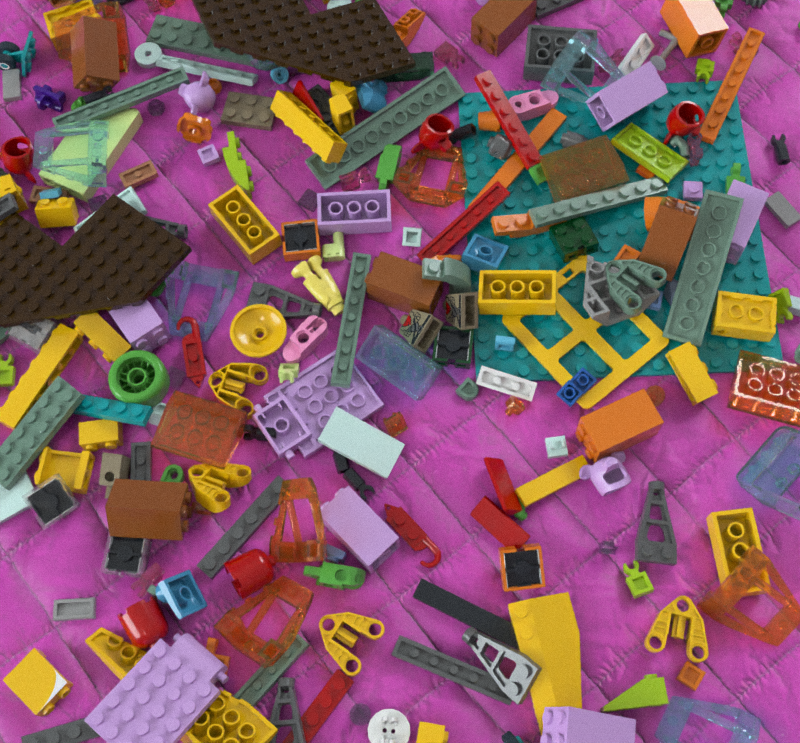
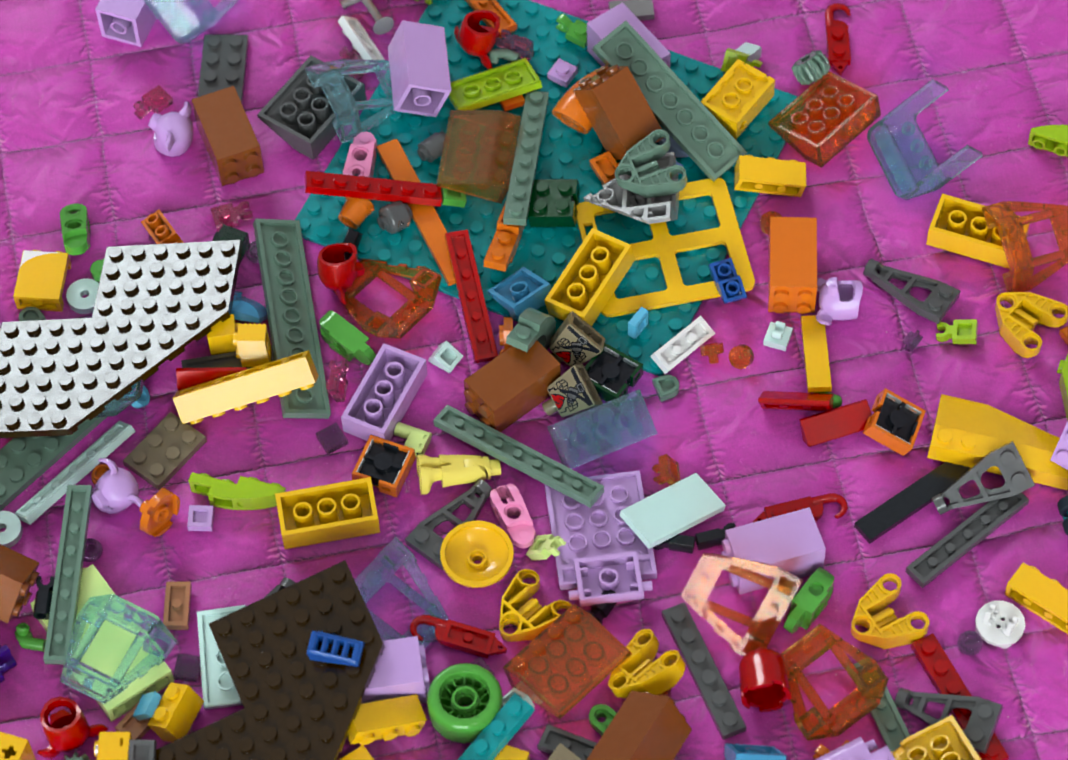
camera: 65 degrees left, 10 degrees down
none -> blue slope [307,630,365,667]
none -> clear orange tile [729,344,754,369]

